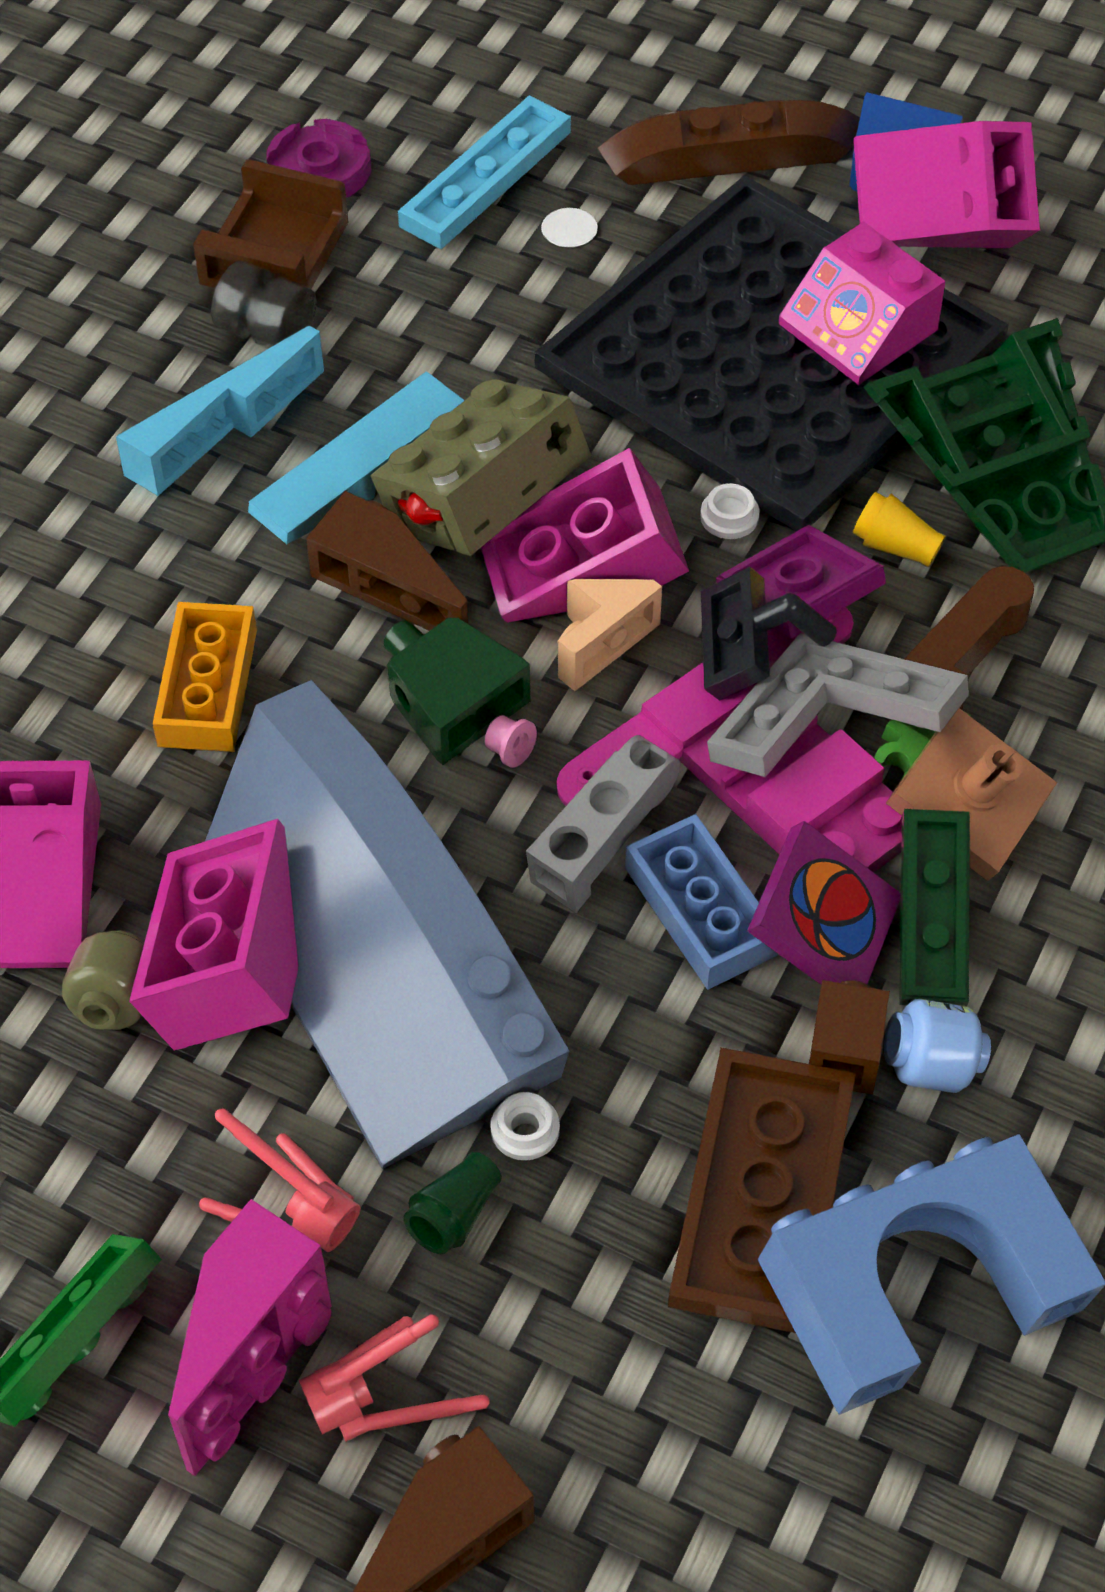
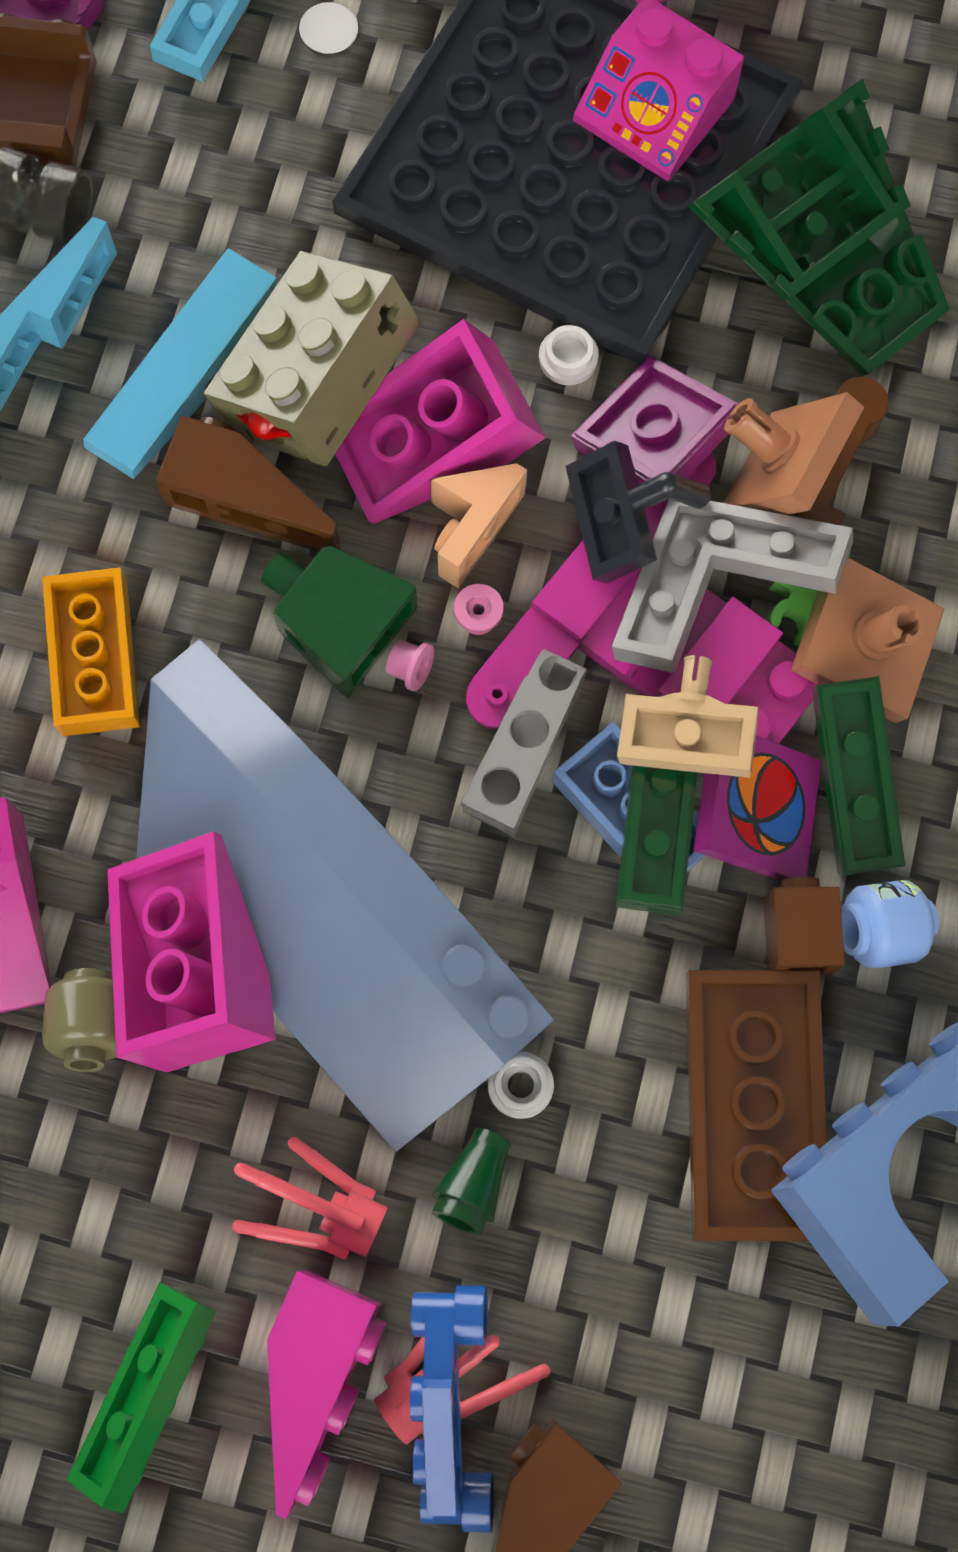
camera: 15 degrees left, 20 degrees up
yellow cone [853,492,946,568] -> none
none -> blue plate [410,1285,494,1533]
none -> bright pink piece [454,584,504,635]
none -> dark green tile [615,765,698,916]
none -> tan plate [617,655,759,778]
none -> nougat tile [723,392,864,515]

